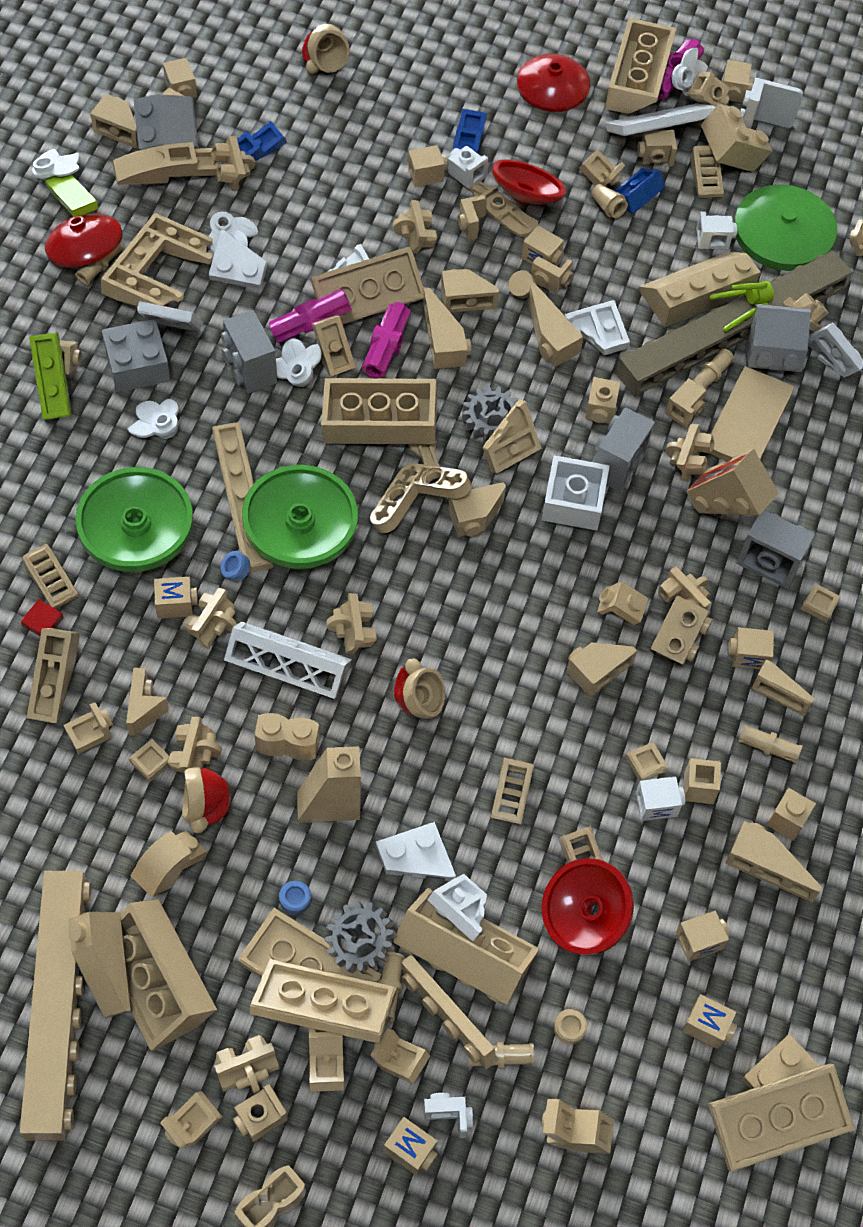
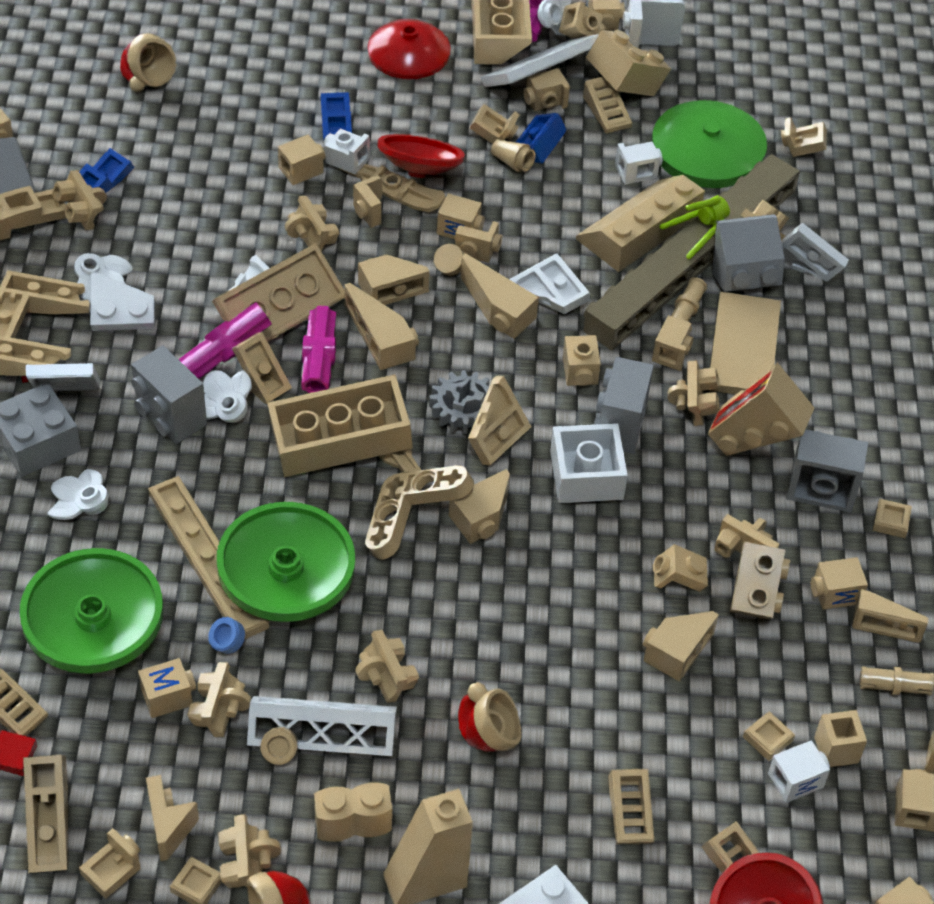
camera: 15 degrees left, 10 degrees down
none -> tan tile [260,727,298,765]

